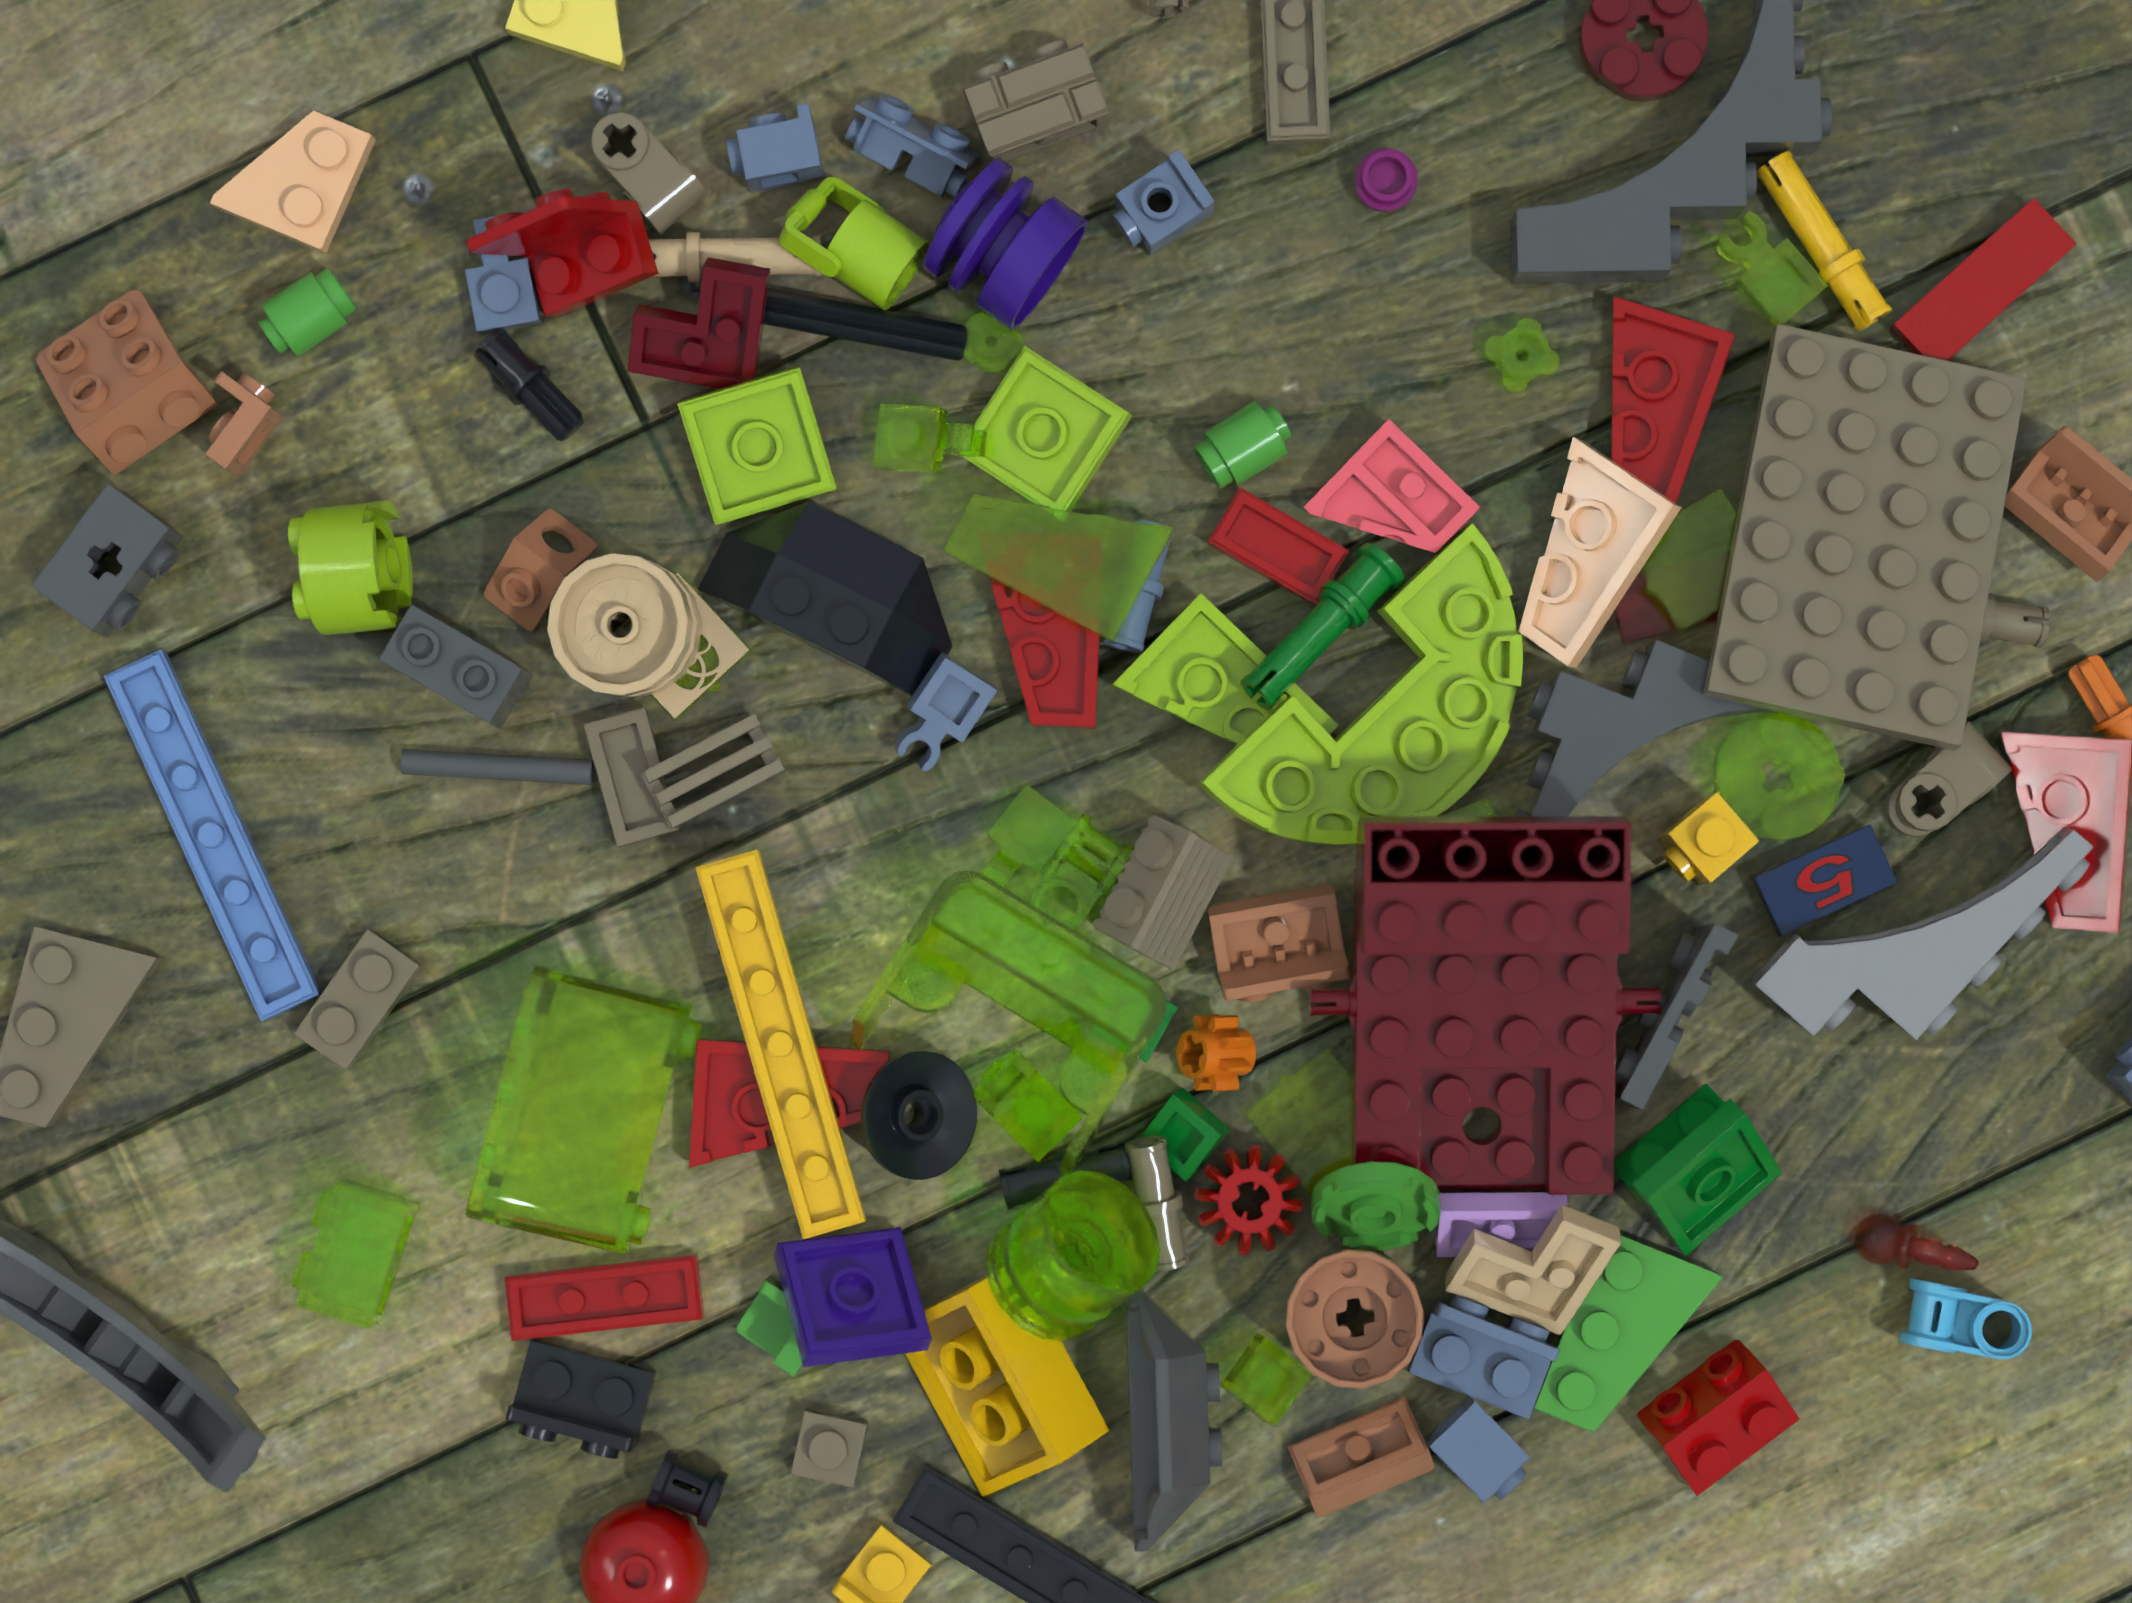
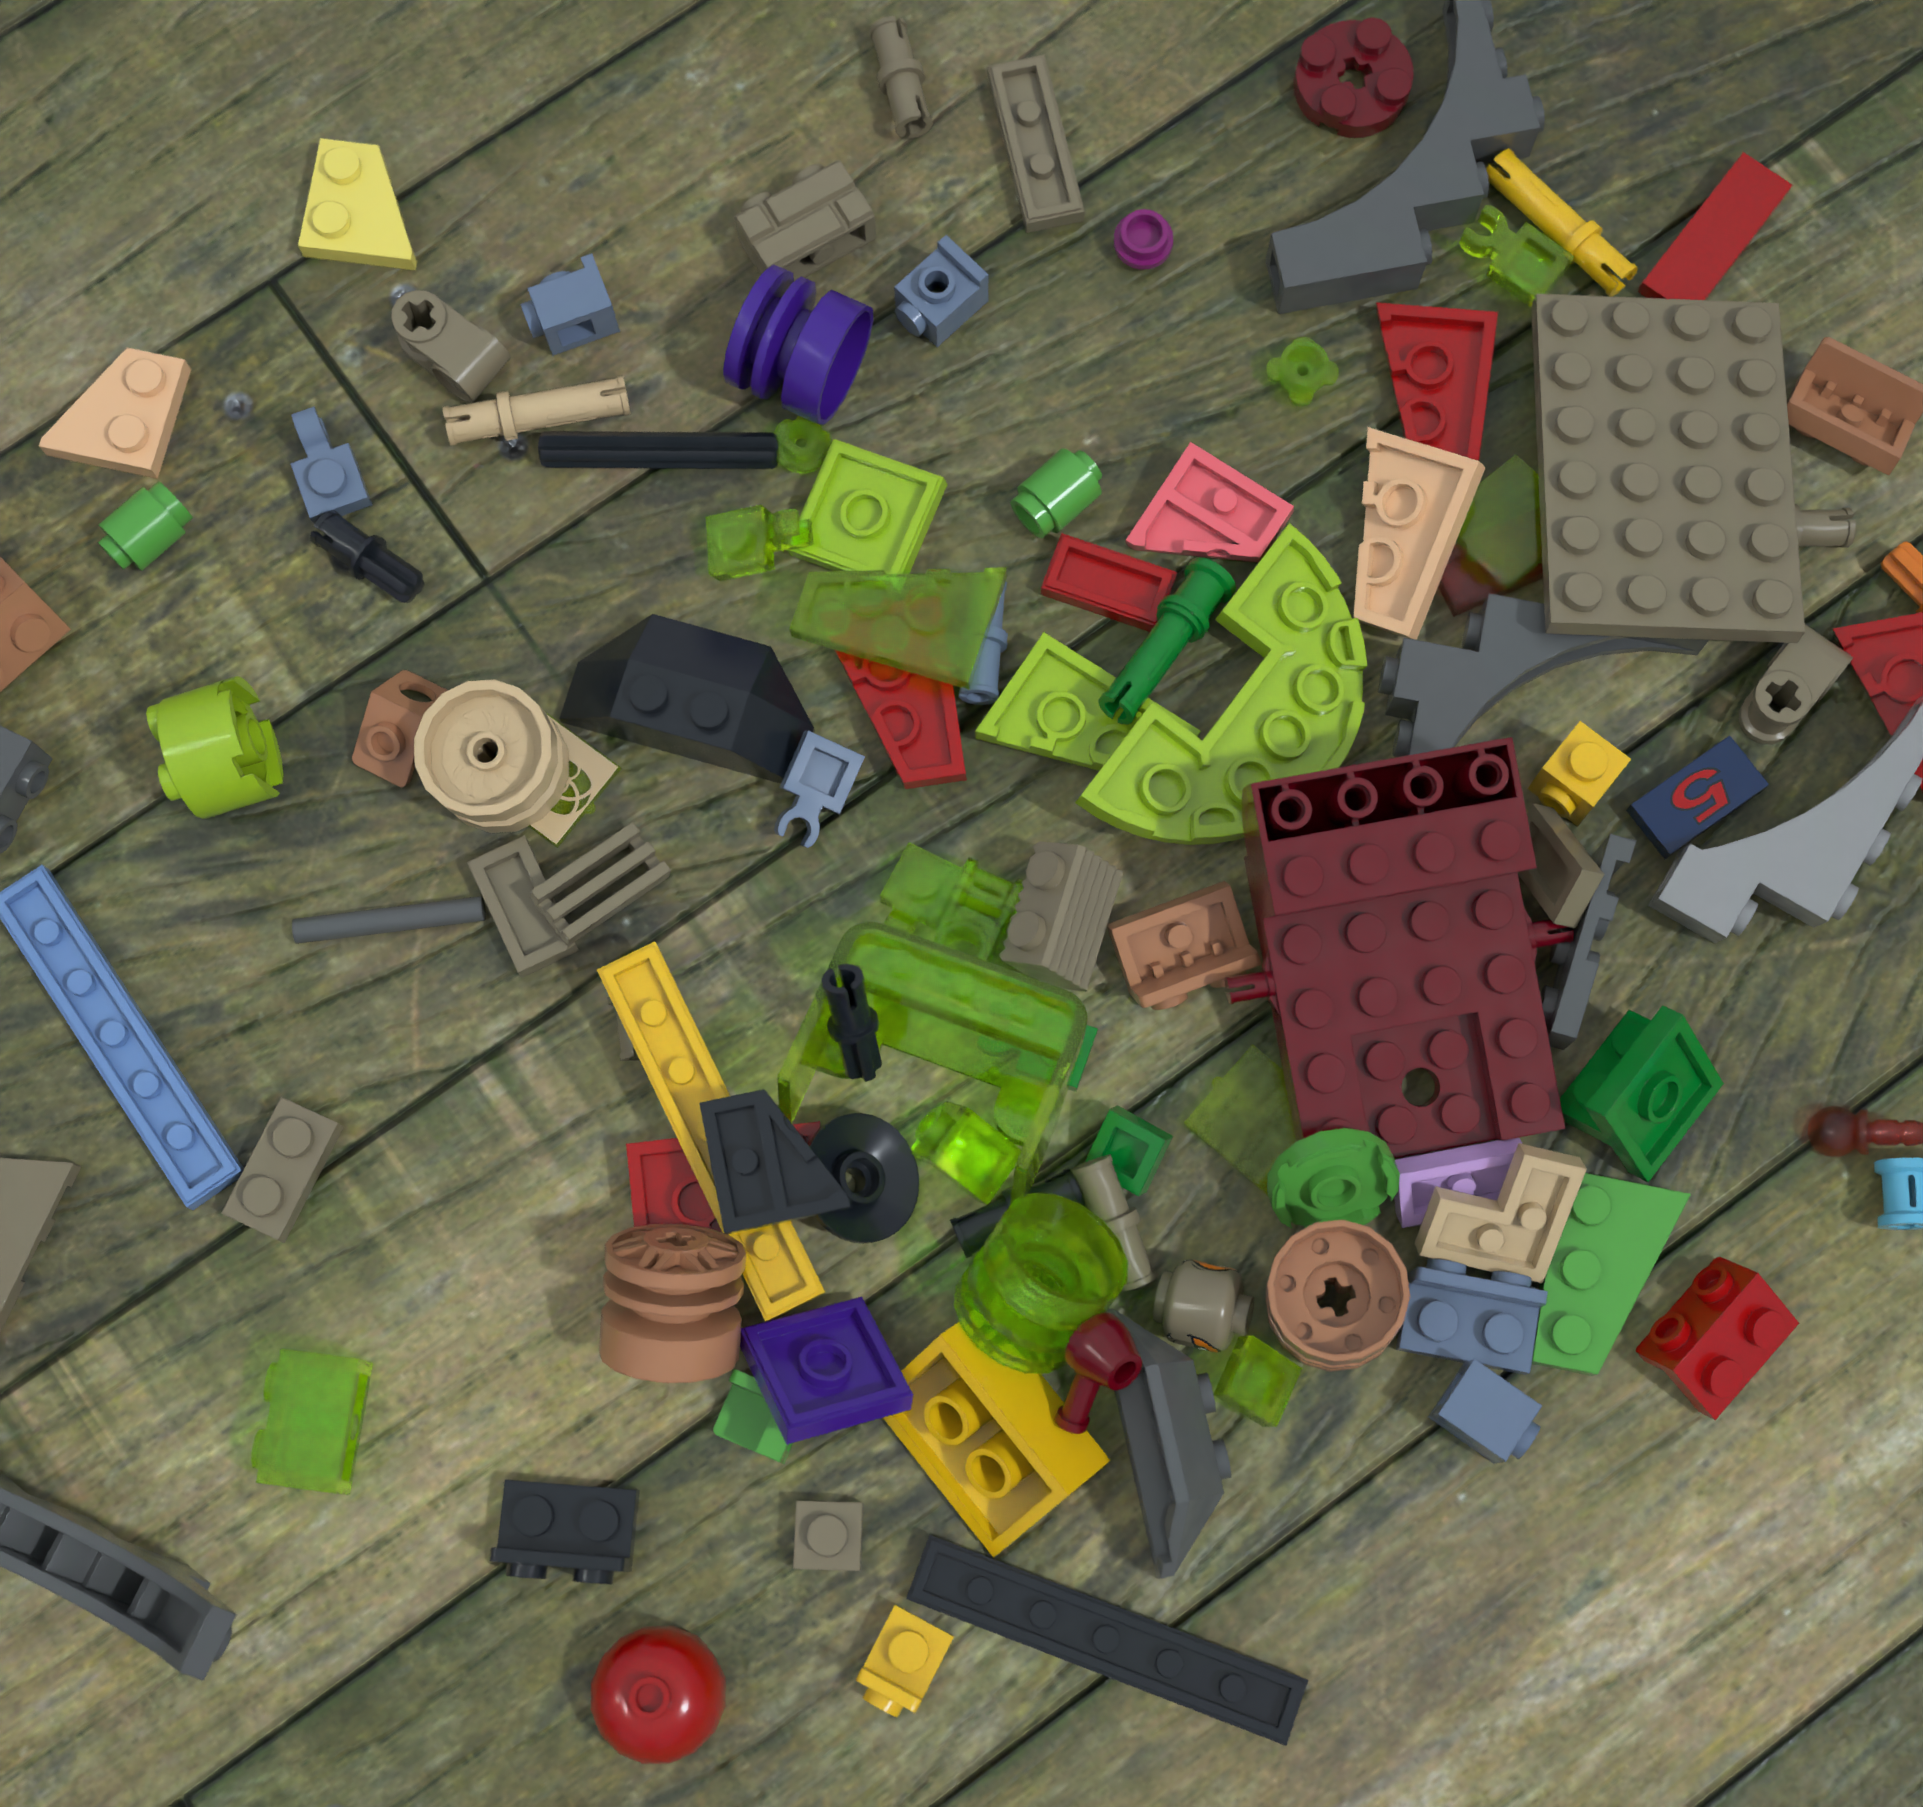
camera: 15 degrees left, 10 degrees down
nougat bracket [205,371,283,477] -> none
dark grey brick [379,604,532,729] -> none
red bracket [466,189,659,317] -> none
clear neon green windscreen [466,965,702,1255] -> none
red tile [505,1254,705,1341] -> none
dark red plate [627,257,770,389] -> none
black bush [647,1449,729,1528] -> none
lime plate [677,365,837,525] -> none
lime piece [779,177,930,311] -> none
sand blue hinge [845,94,982,198] -> none
orange gear [1176,1014,1256,1092] -> none
red gear [1194,1145,1304,1255] -> none
nougat slope [1287,1397,1435,1518] -> none
clear neon green plate [1713,712,1845,841] -> none
none -> nougat wheel [599,1224,746,1383]
none -> black wing [699,1089,852,1234]
none -> black axle [821,964,882,1082]
none -> dark red bar [1055,1312,1142,1434]
none -> dark tan head [1153,1259,1254,1352]
none -> dark tan tile [1517,803,1604,928]

